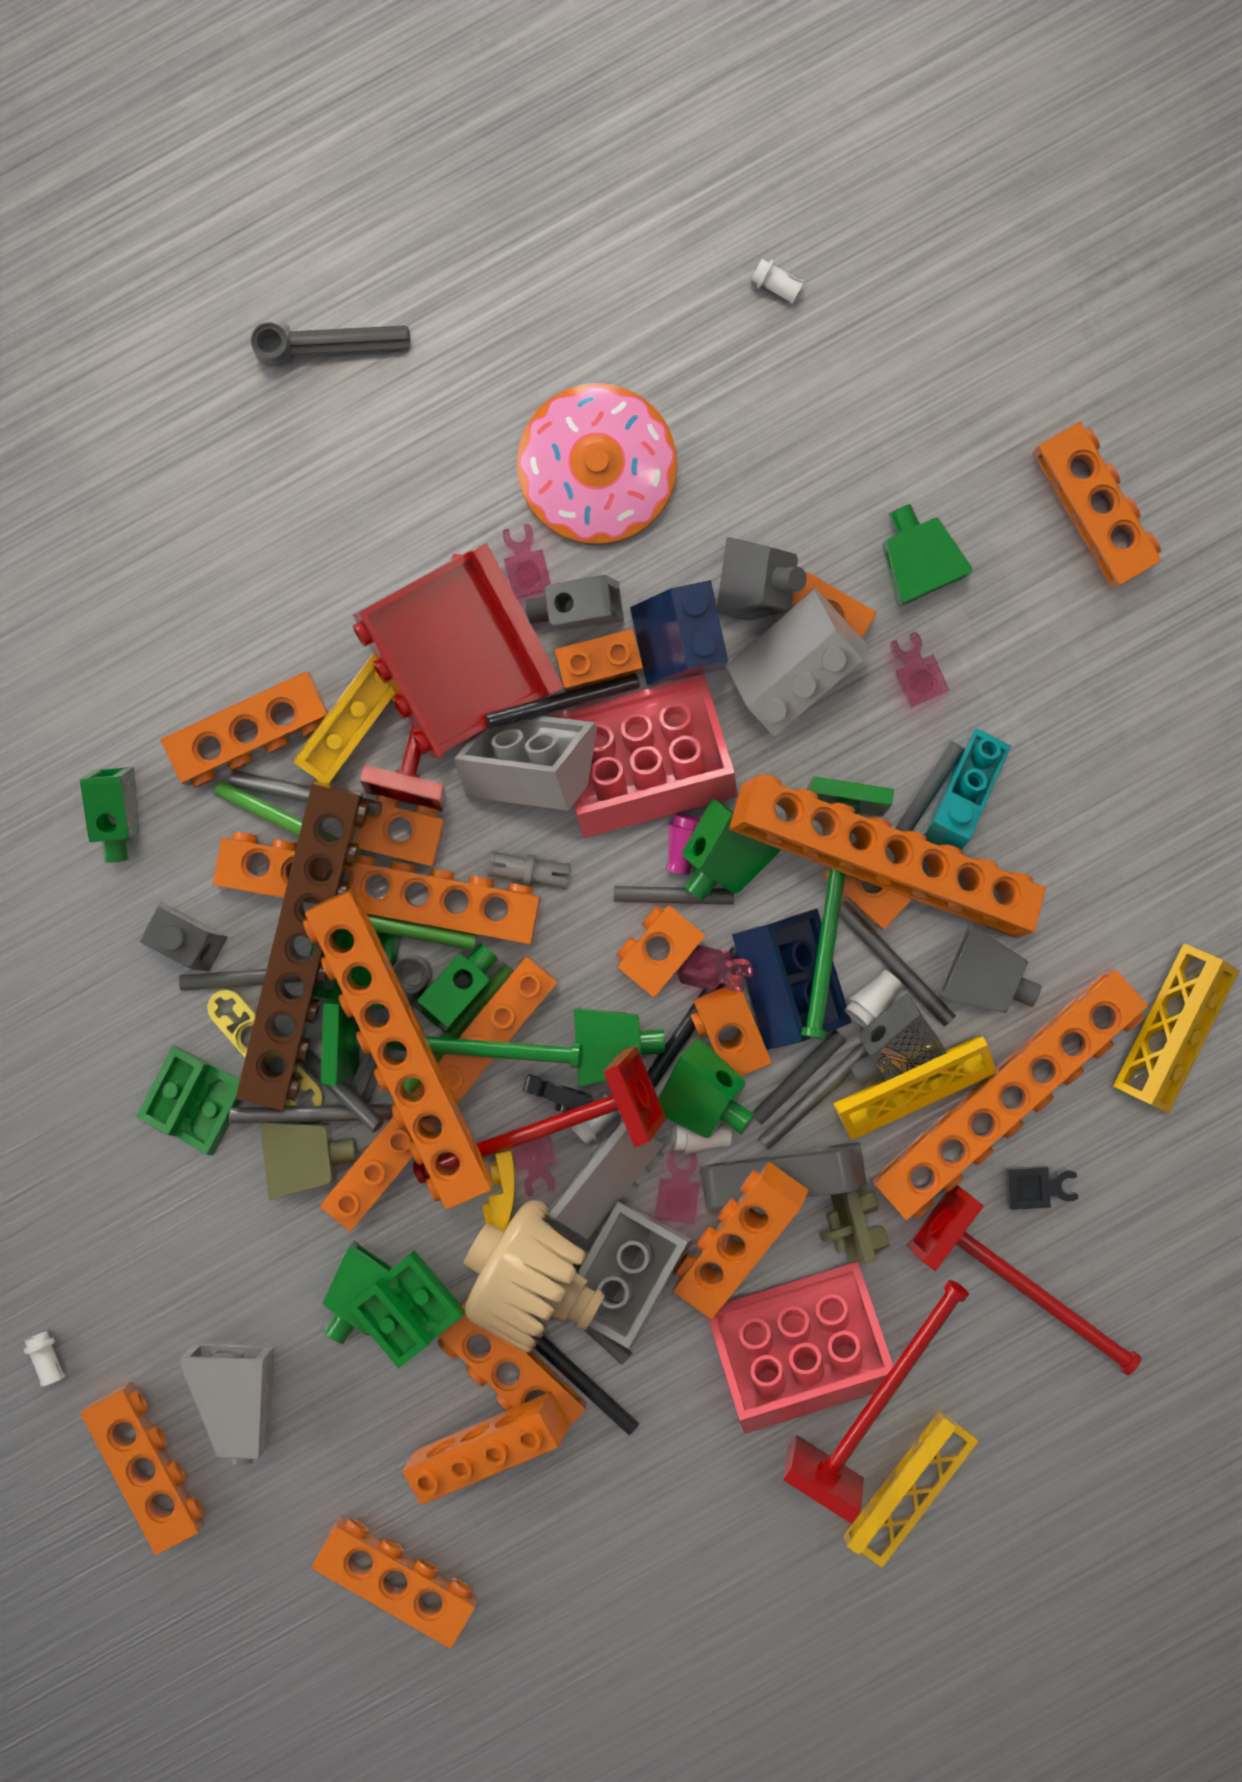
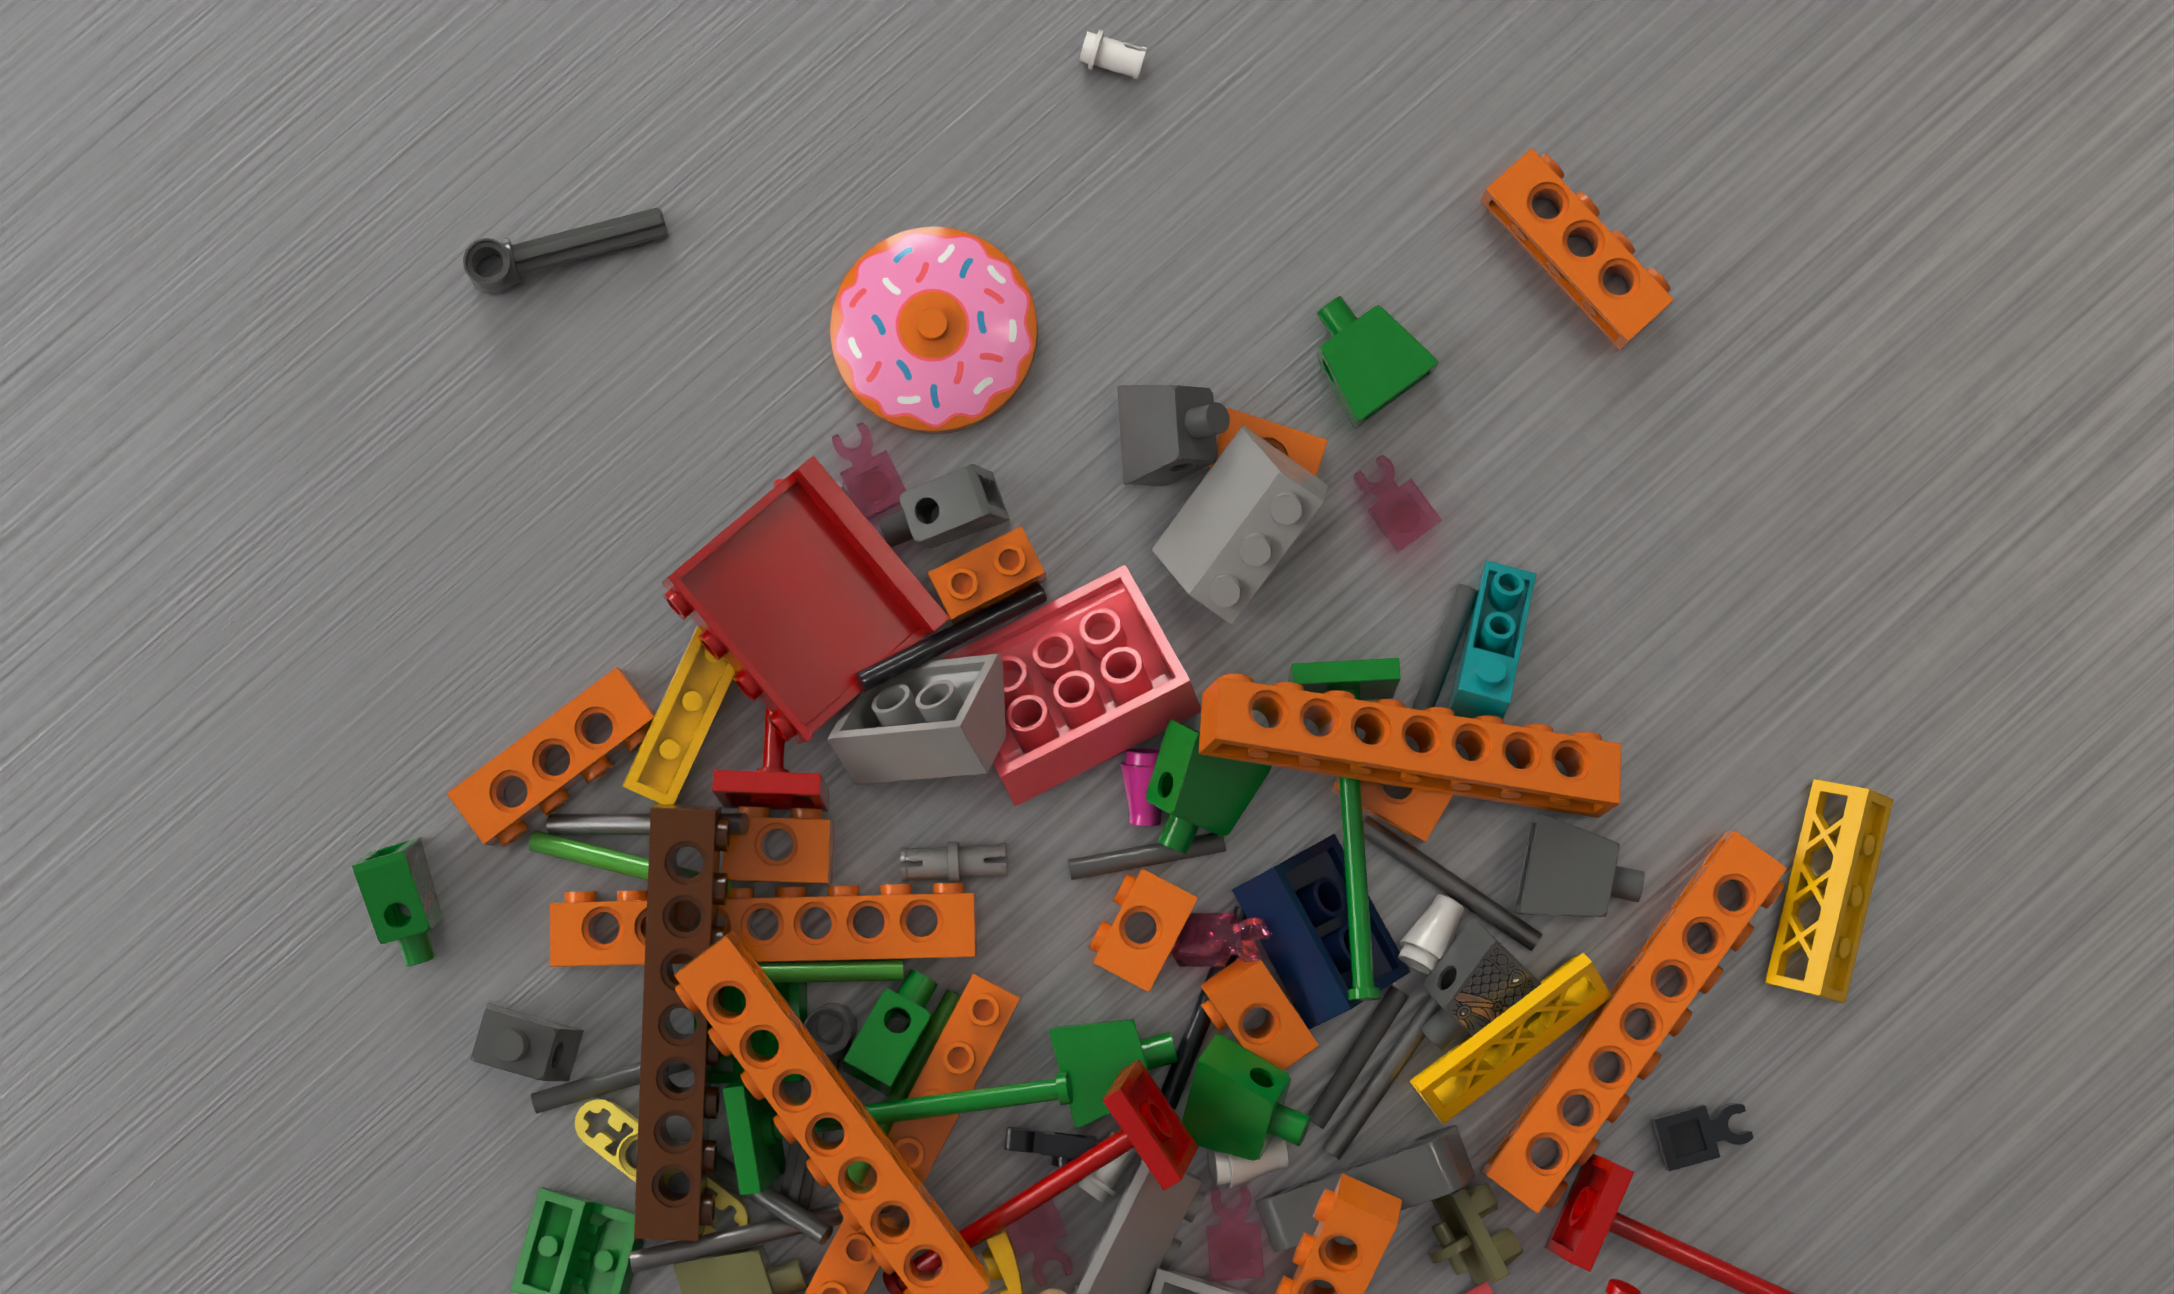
camera: 10 degrees left, 5 degrees down
dark blue slope [630,580,728,686] -> none

